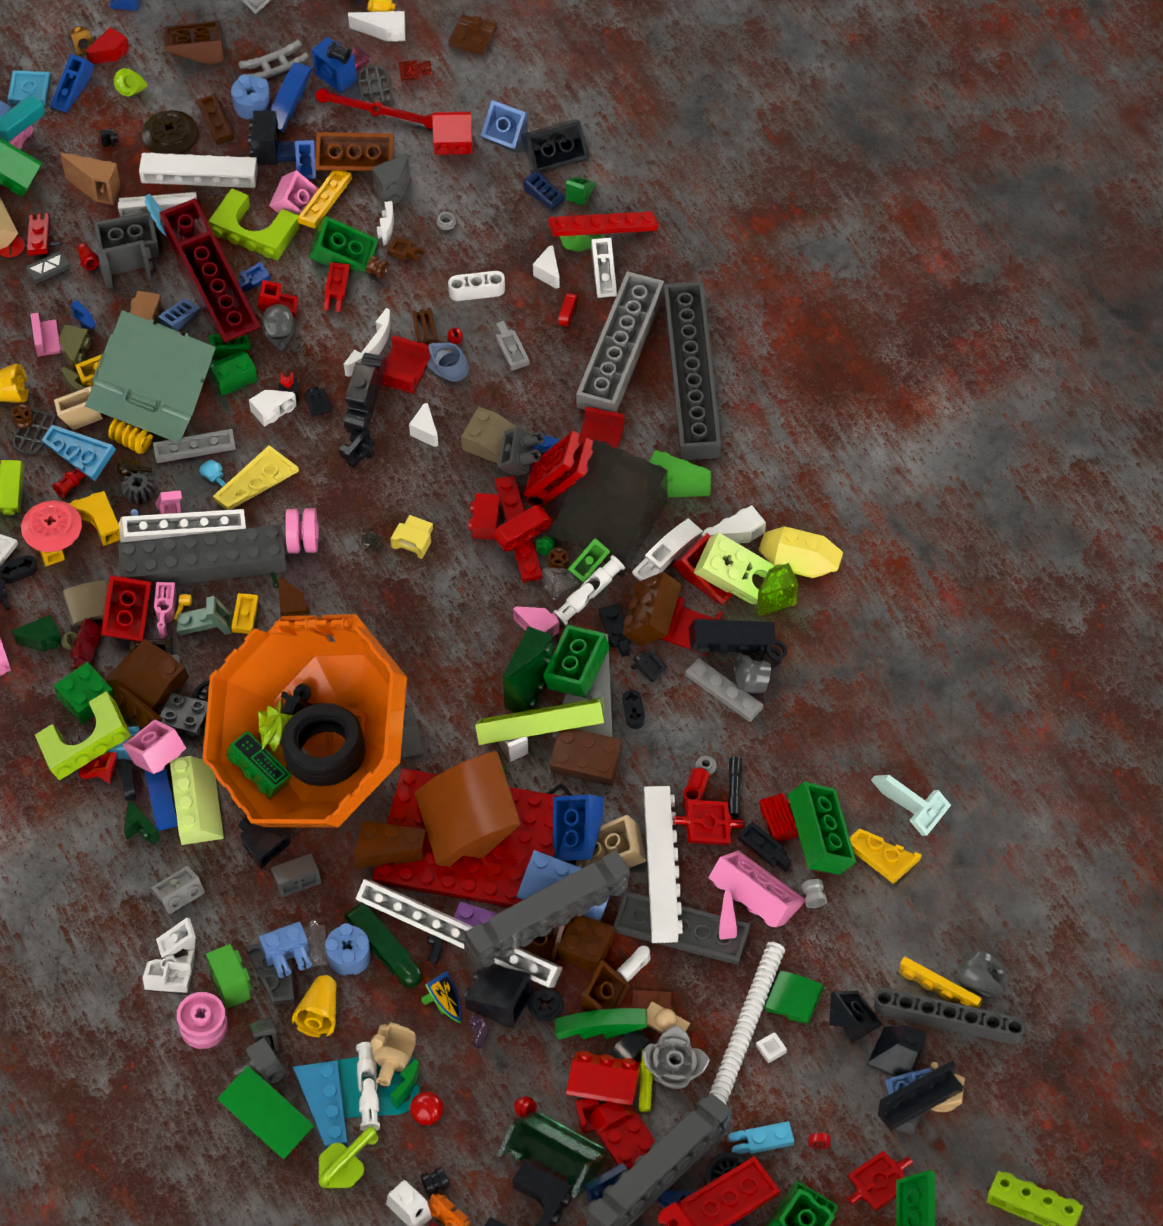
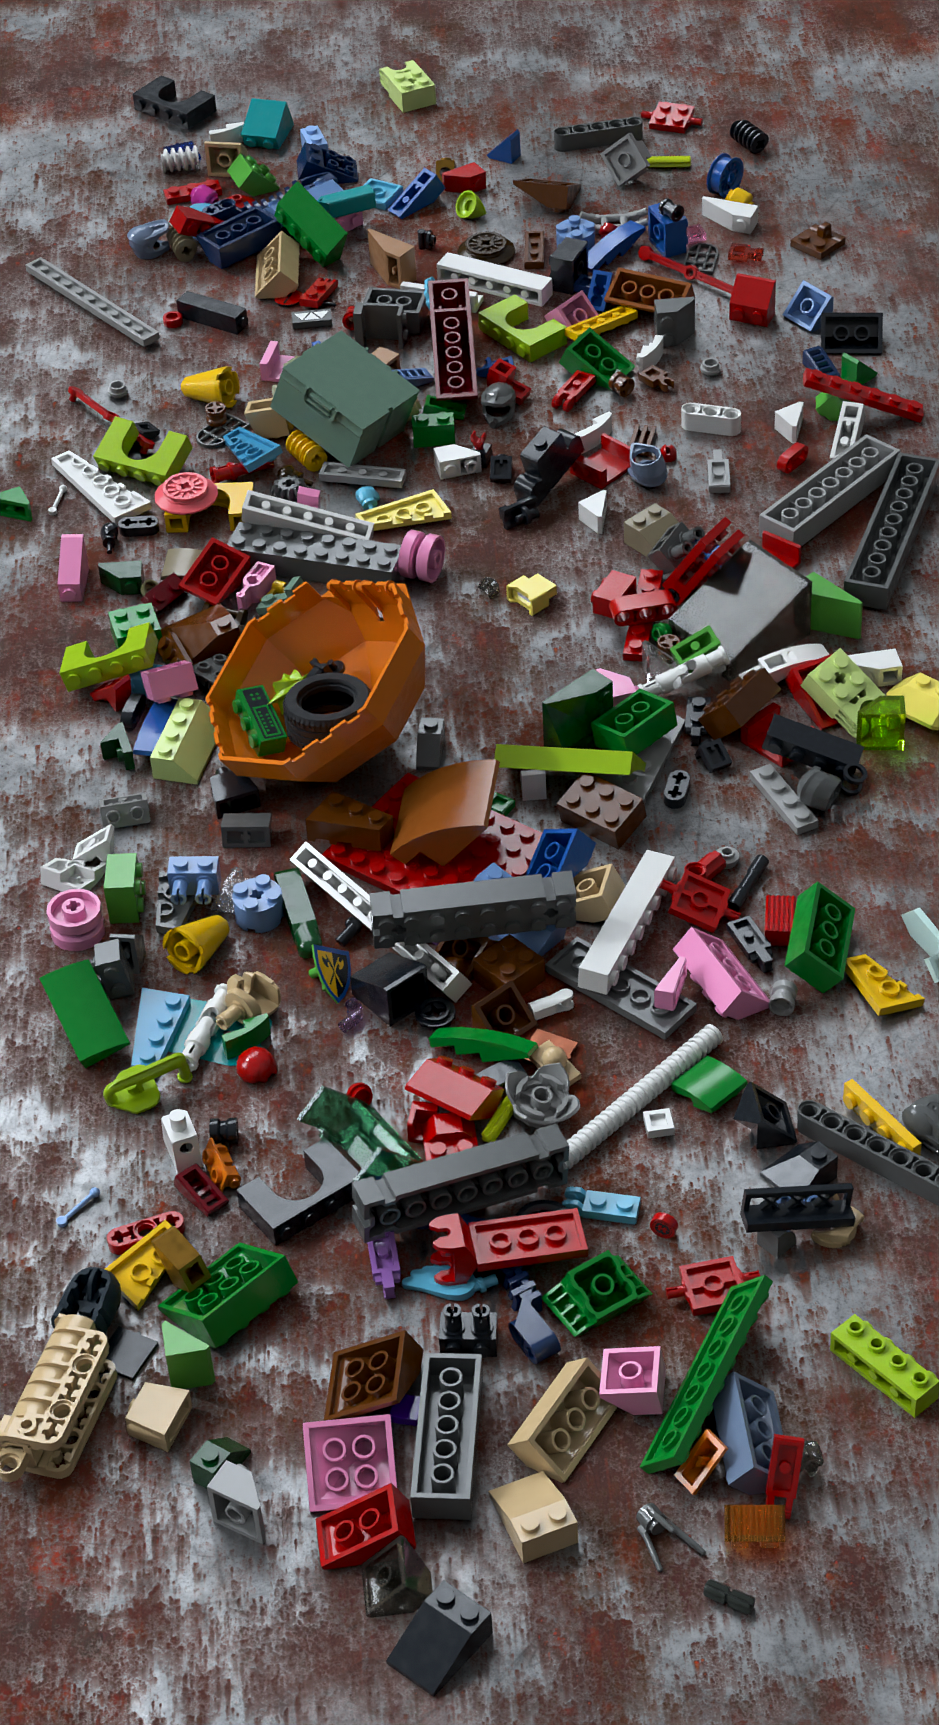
camera: 25 degrees right, 15 degrees down
none -> red plate [599,222,617,239]

